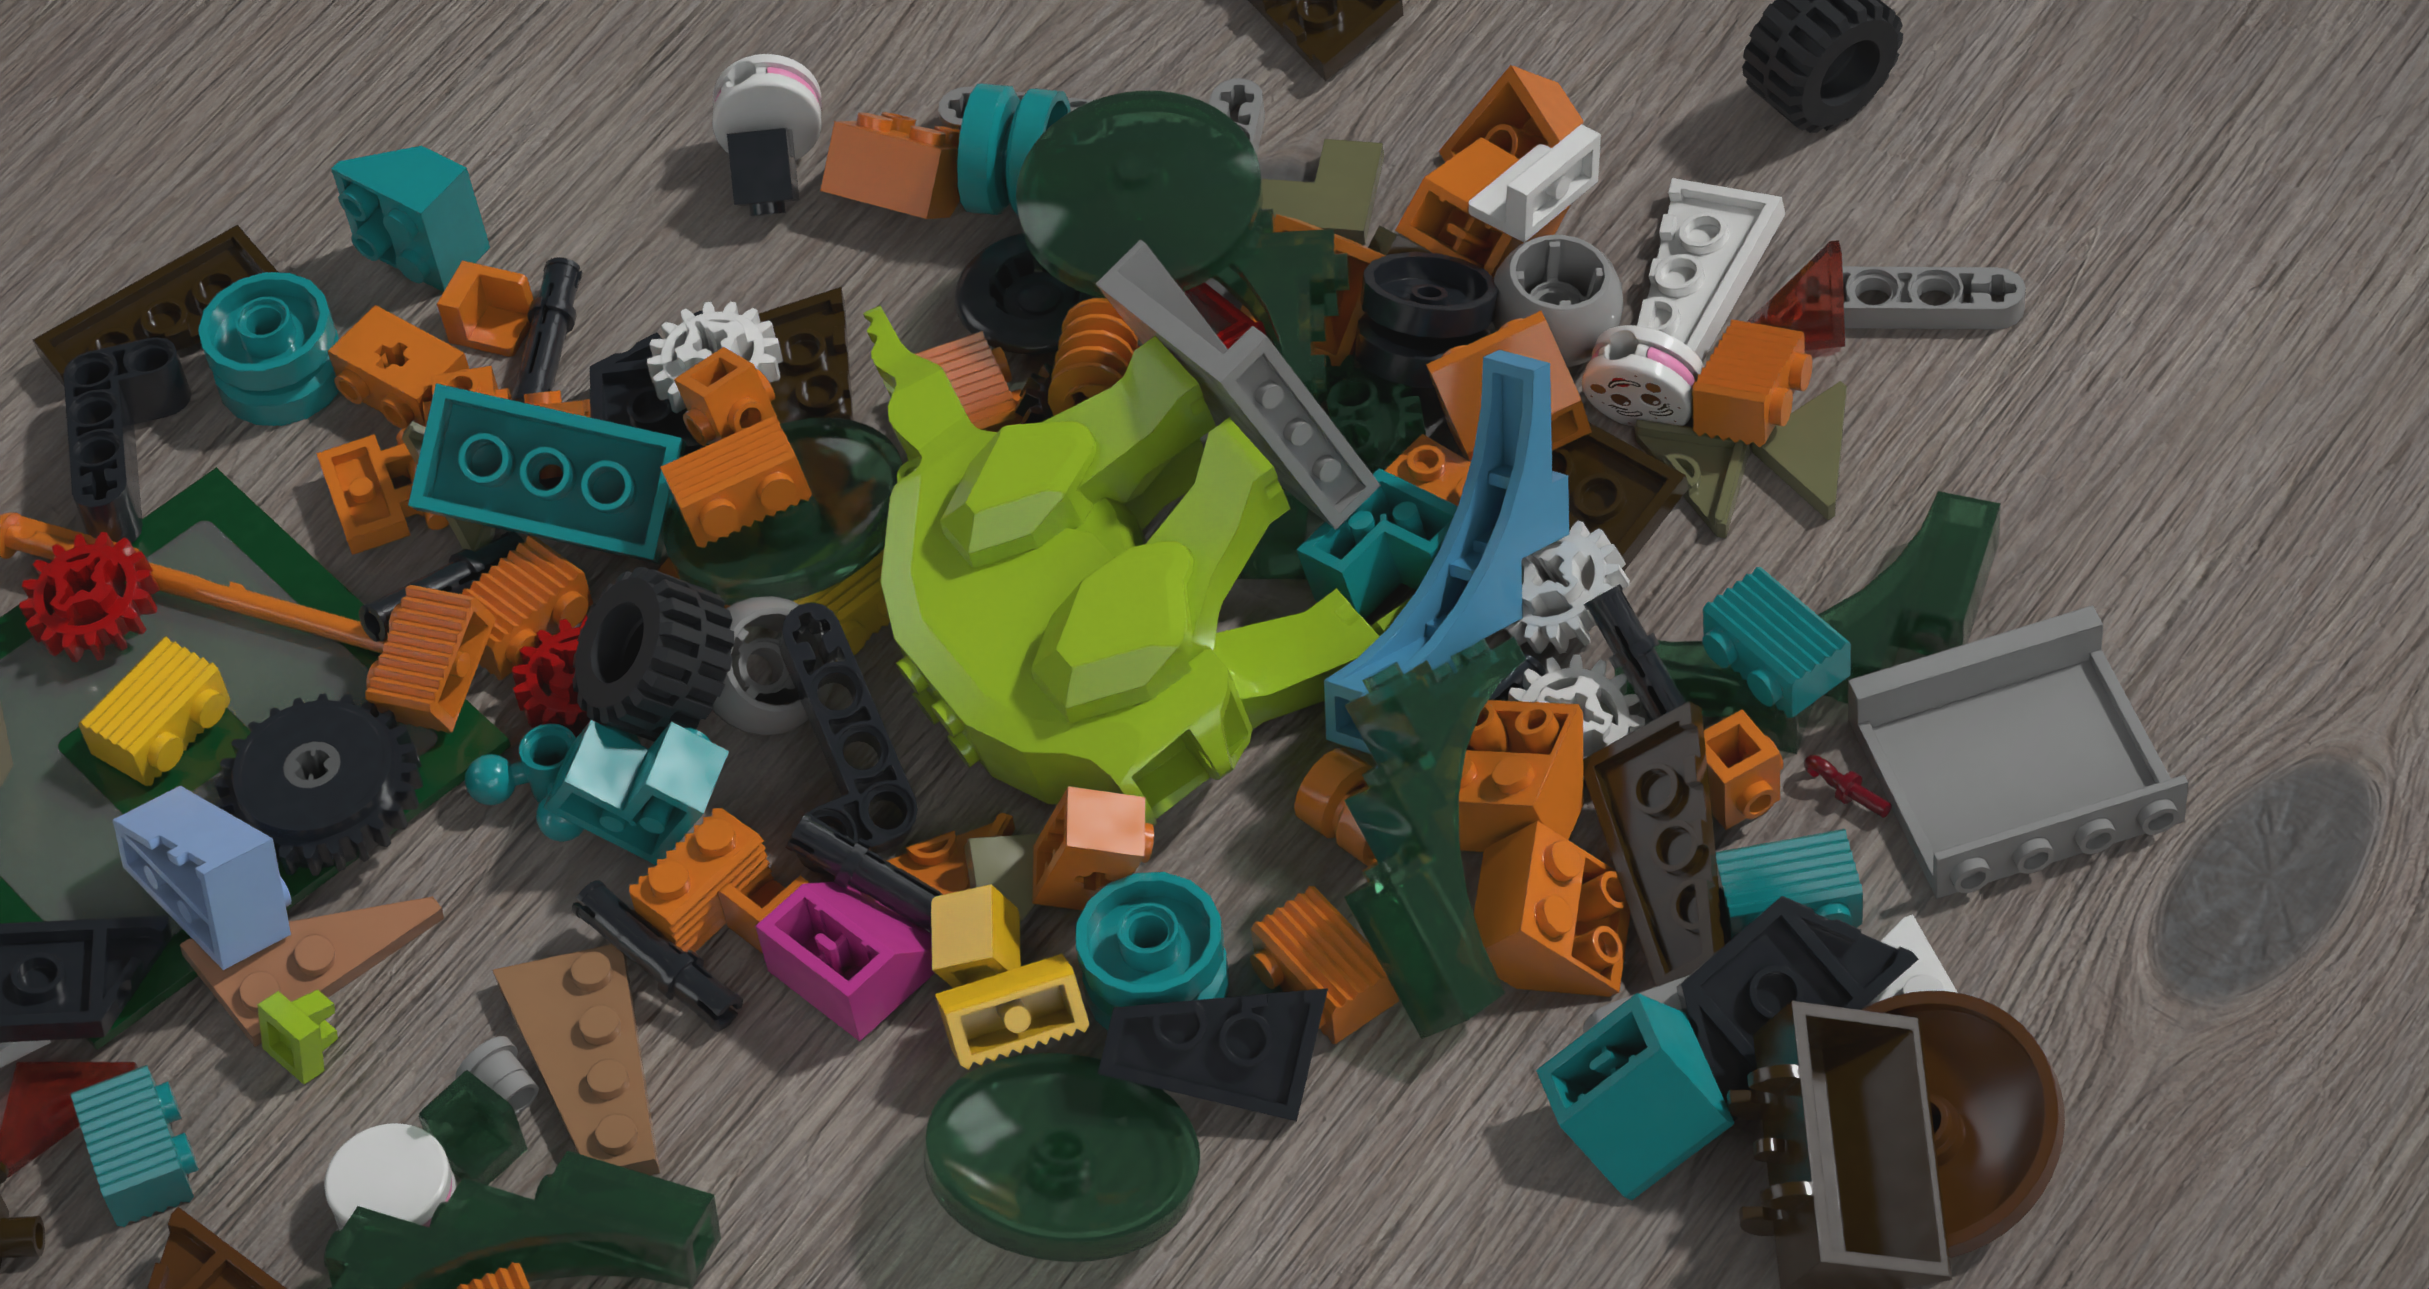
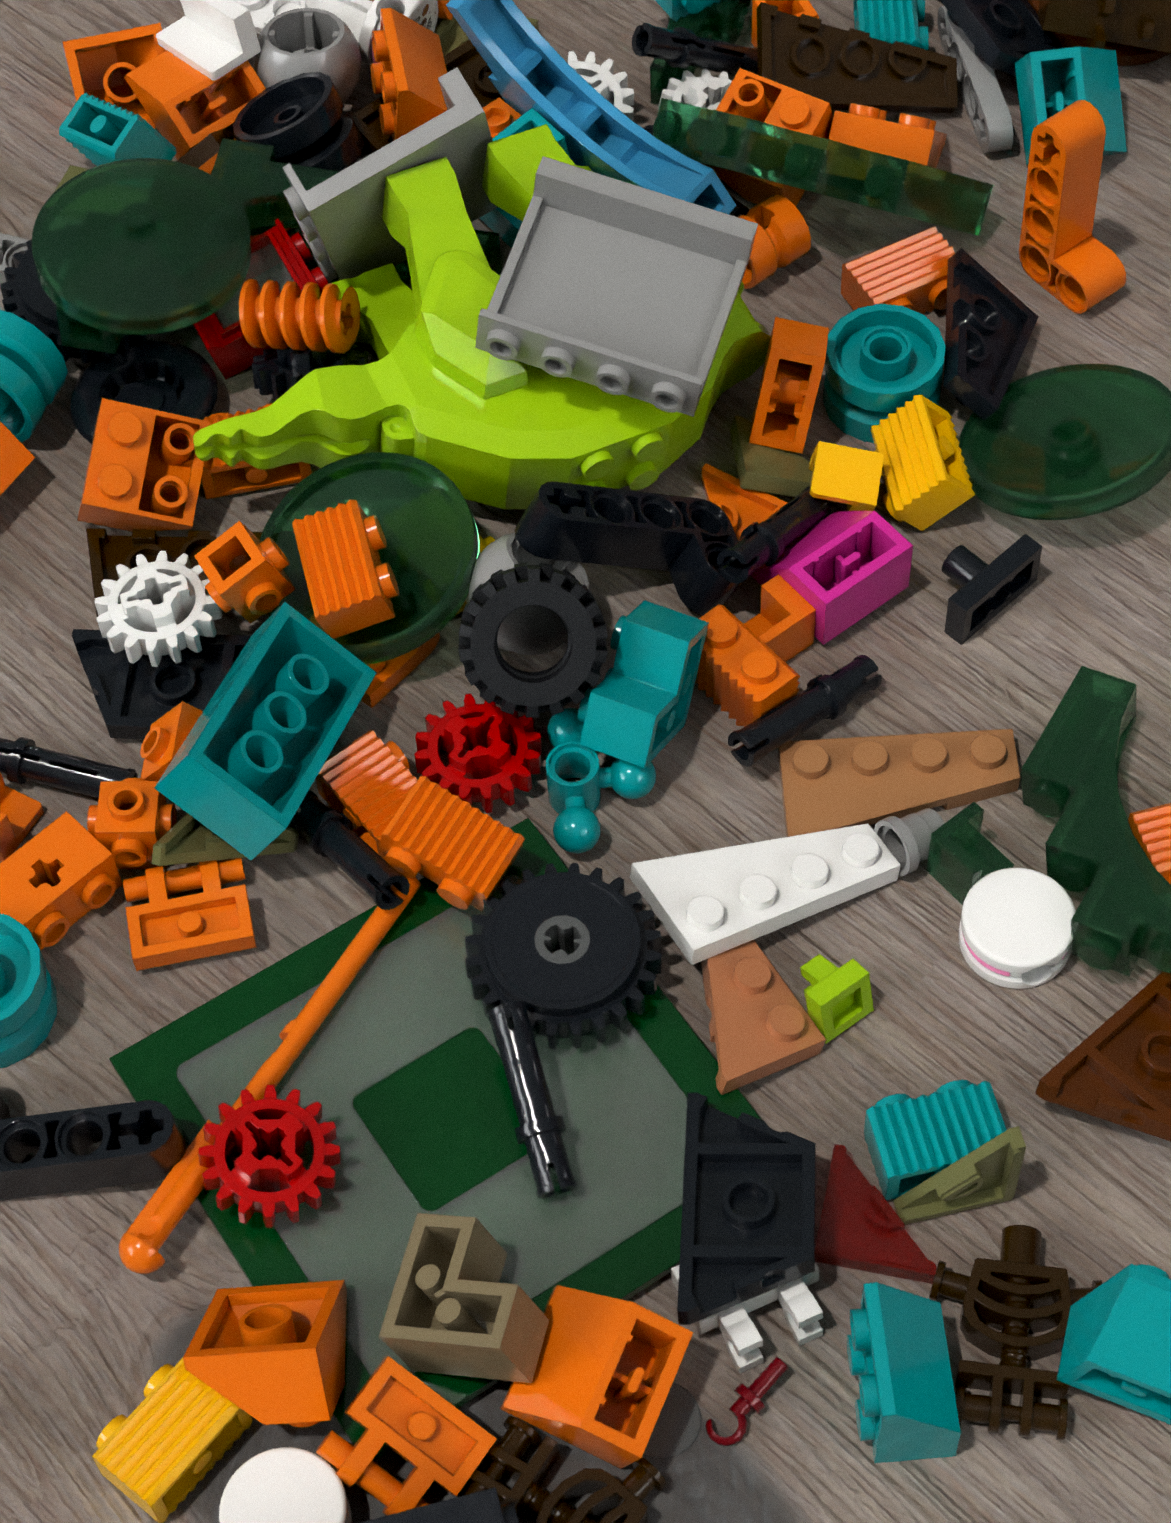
camera: 85 degrees left, 5 degrees up
yellow brick [78,636,231,786] -> none
light blue wedge [113,786,291,970] -> none
none -> teal brick [59,92,176,188]
none -> orange slope [77,398,212,532]
none -> light grey panel [475,156,758,417]
none -> black pin [487,1001,578,1199]
none -> white wing [630,823,901,965]
none -> olive tile [893,1126,1026,1225]
none -> black tile [942,534,1042,645]
none -> orange beam [1019,100,1126,314]

